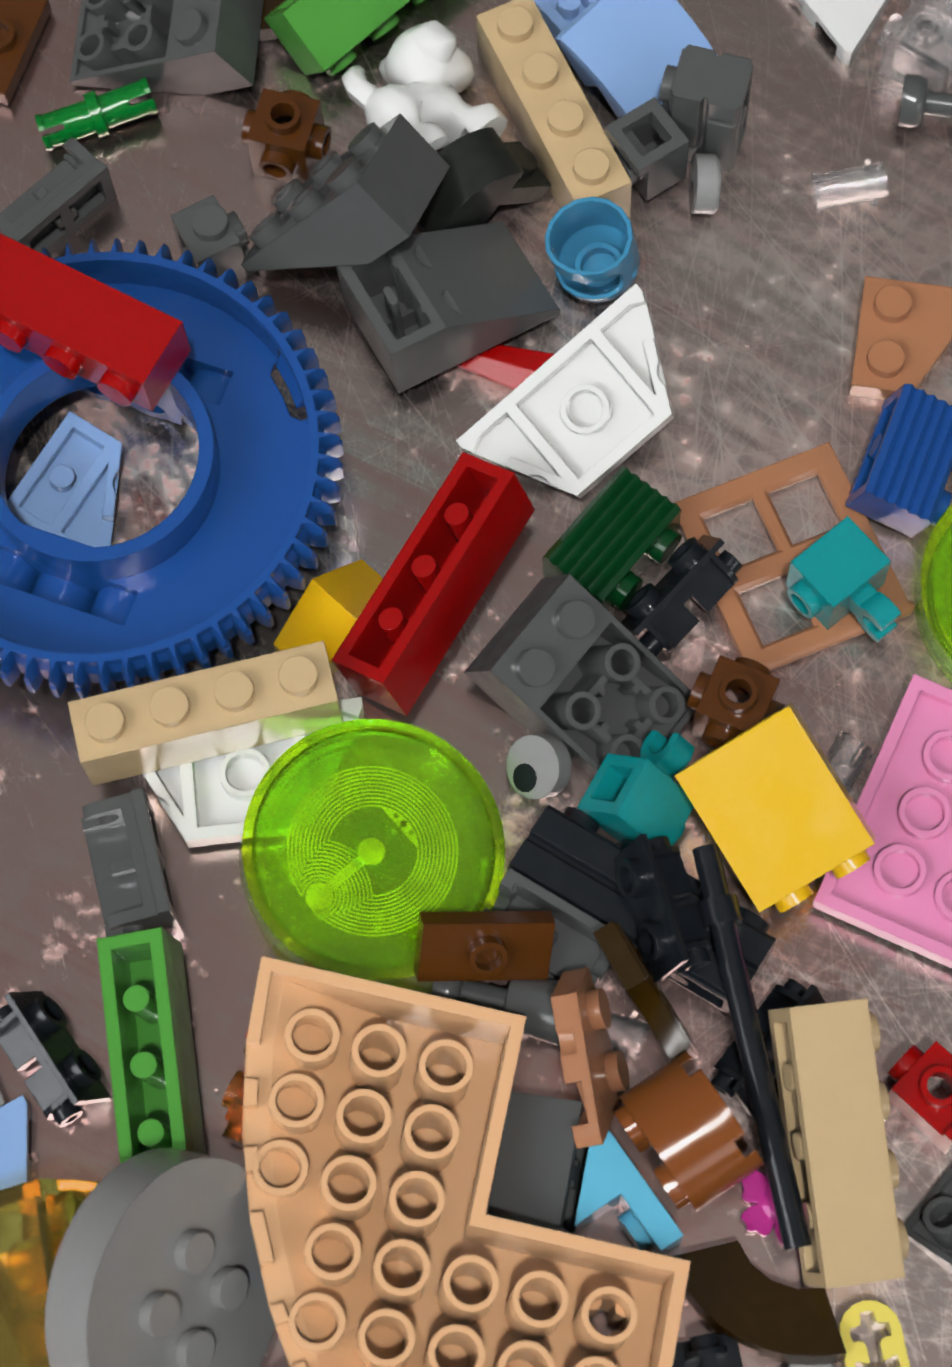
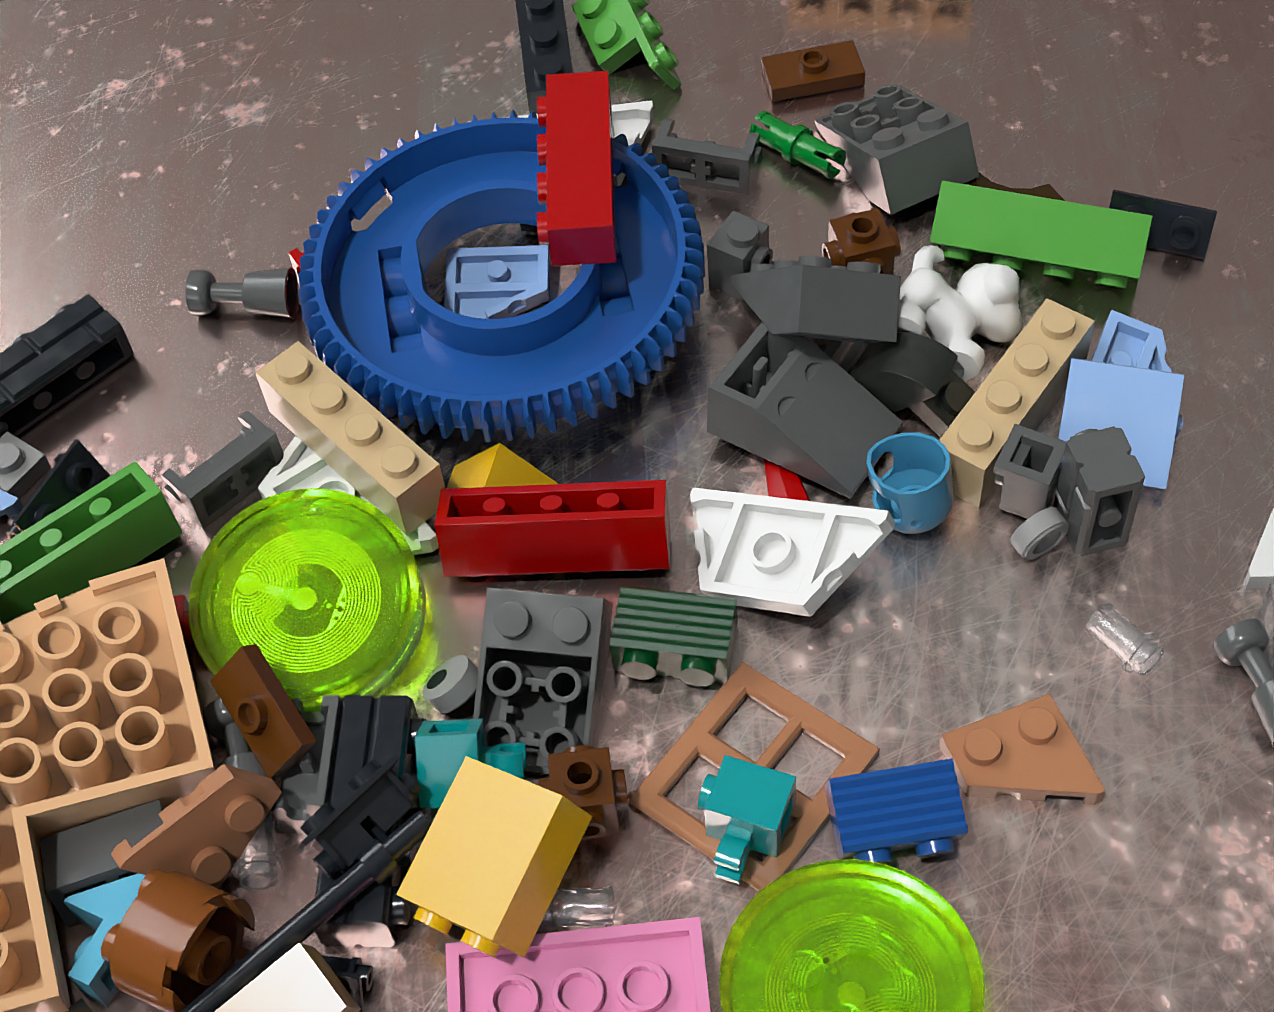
camera: 60 degrees right, 15 degrees down
dark brown tile [593,921,699,1061] -> none
black hinge [620,535,743,657] -> none

